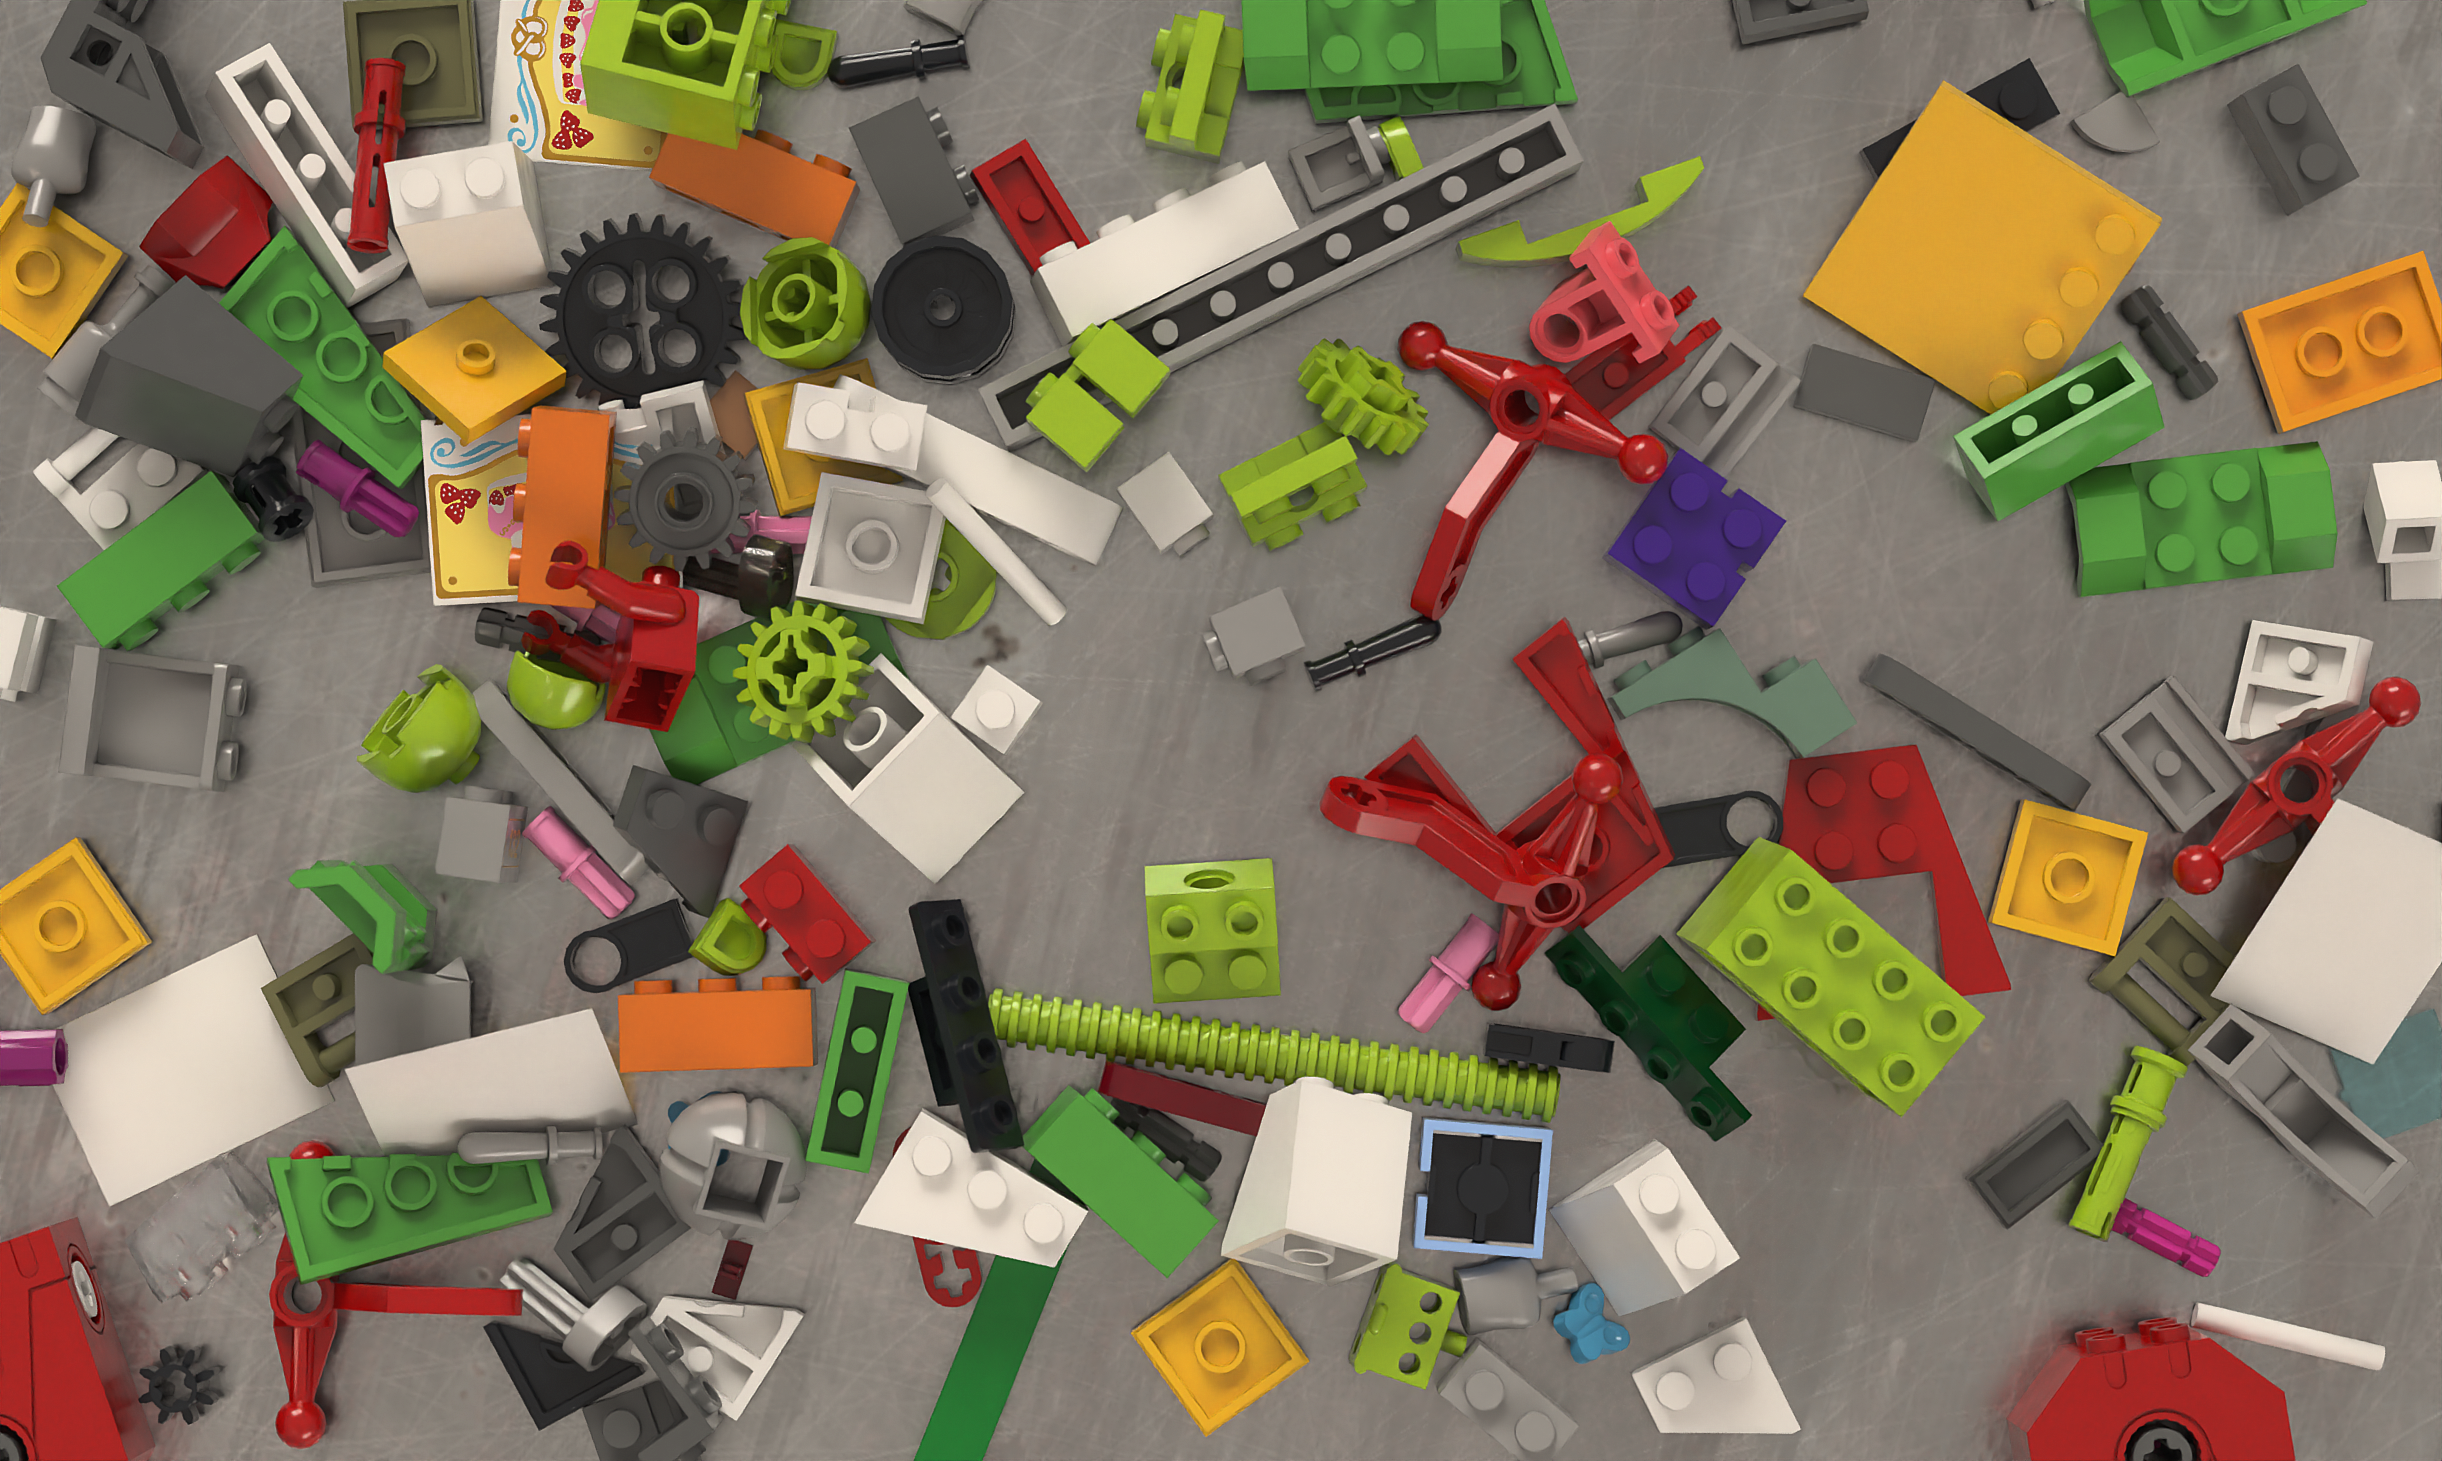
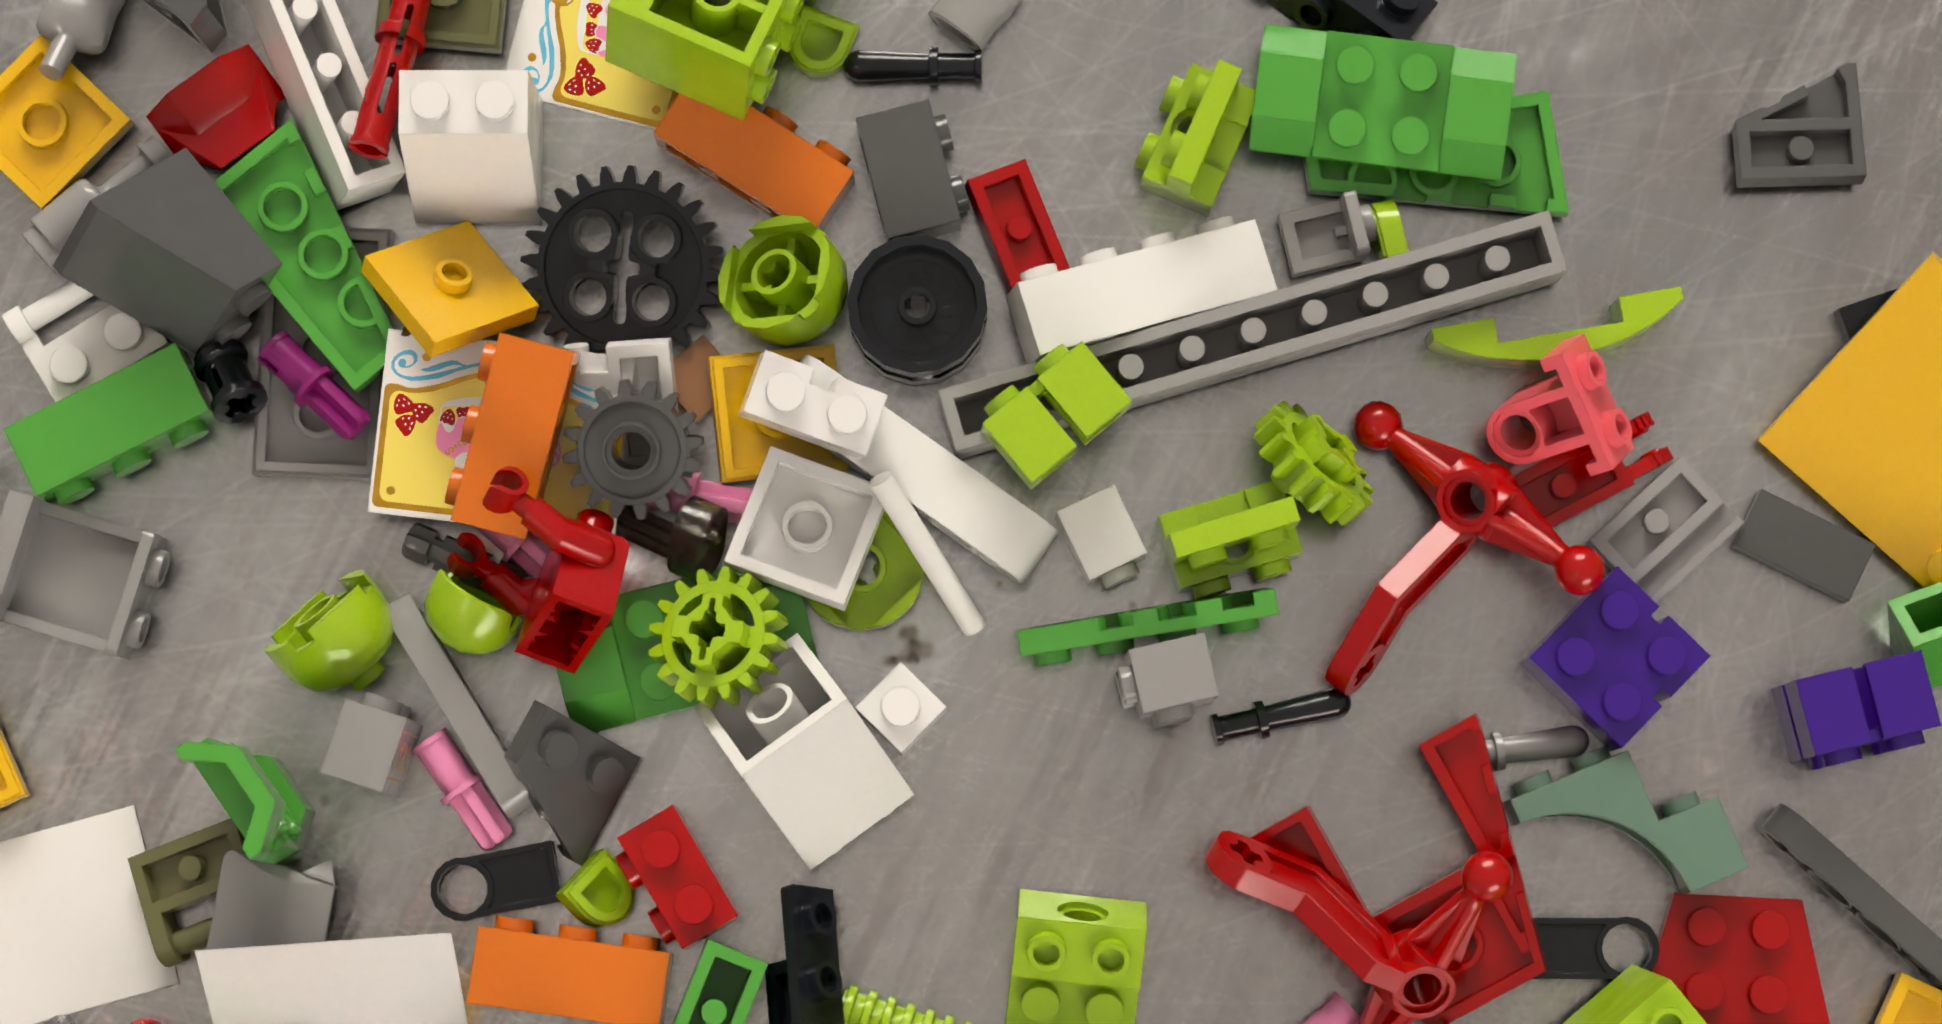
camera: 10 degrees right, 5 degrees down
none -> bright green wing [1015,587,1279,666]
none -> dark purple piece [1771,650,1941,771]

